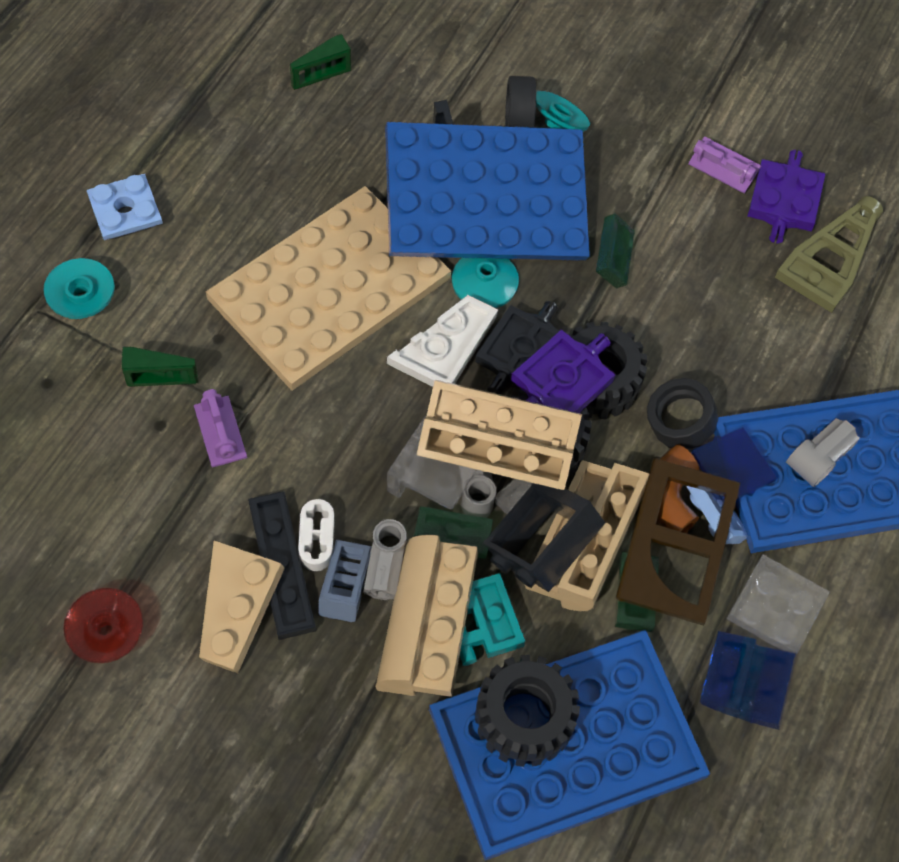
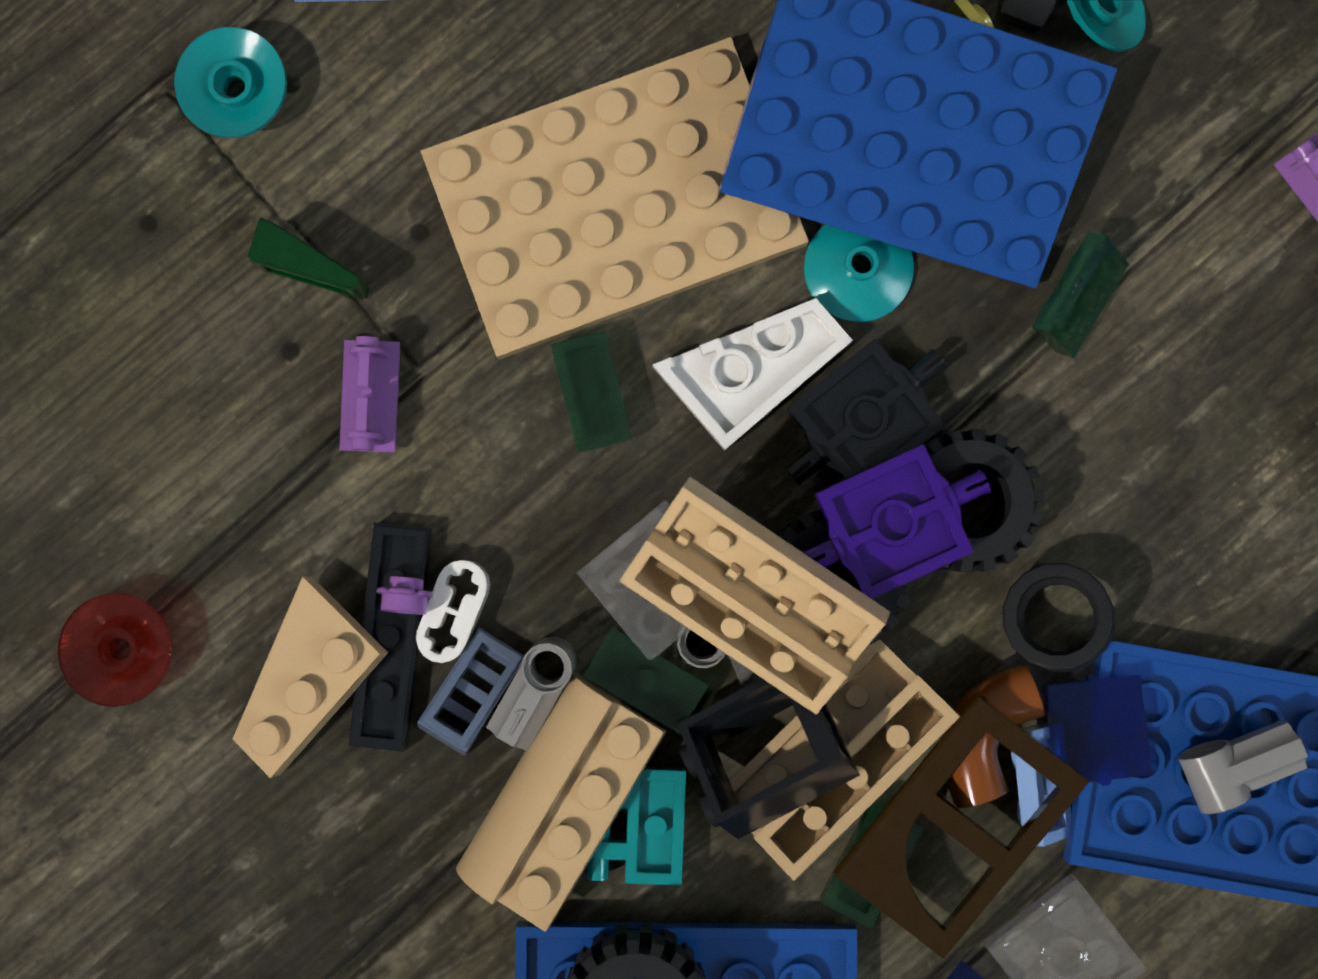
camera: 25 degrees right, 25 degrees up
none -> medium lavender plate [376,576,433,615]
none -> clear green plate [550,331,632,454]

